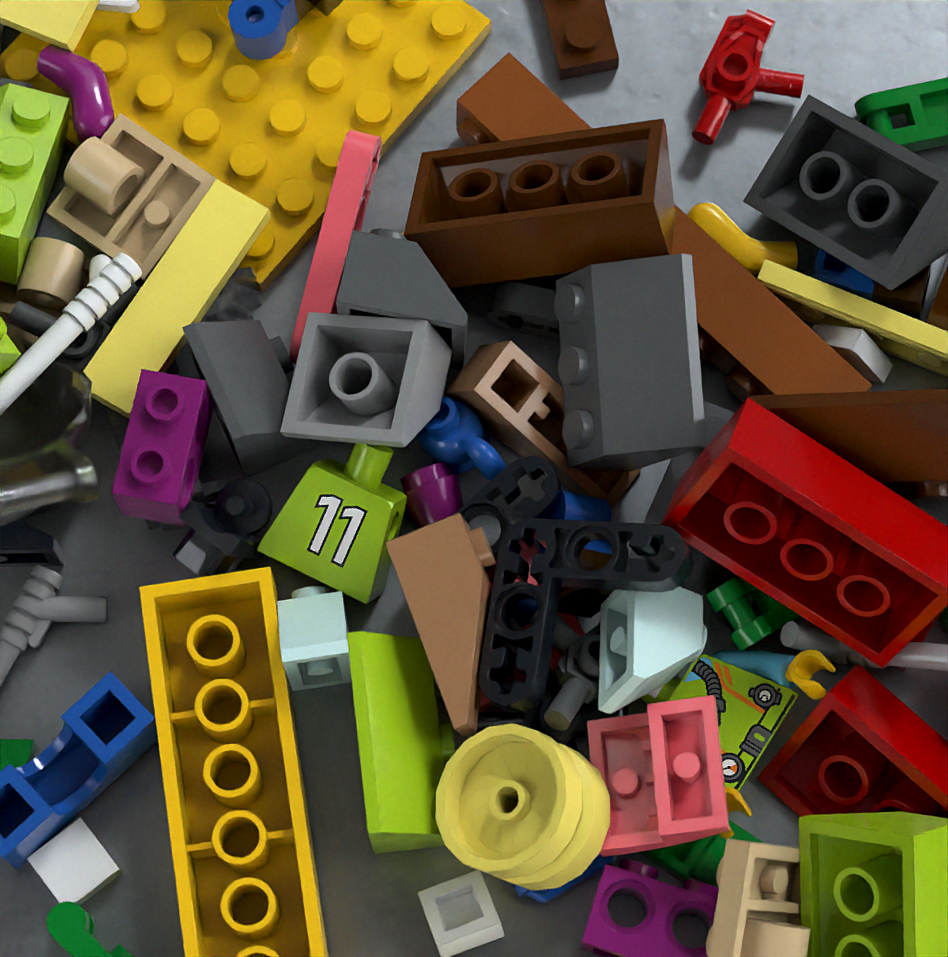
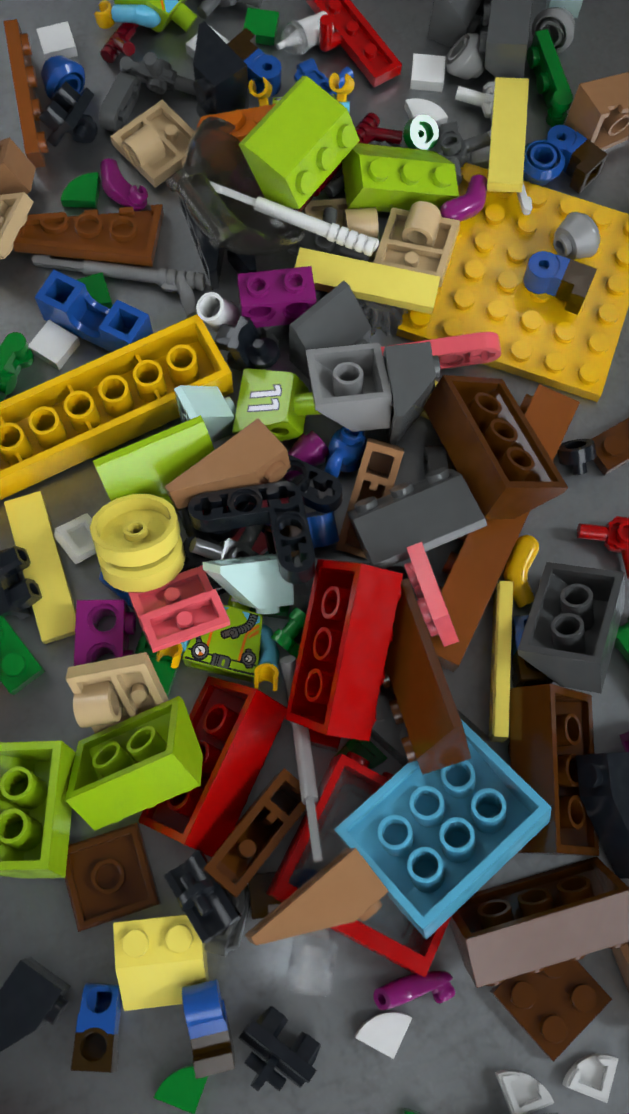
camera: 65 degrees right, 0 degrees up
white tile [812,324,893,384] -> none
none -> white piece [196,292,241,334]
none -> coral plate [404,542,459,647]
none -> black tile [557,439,596,475]

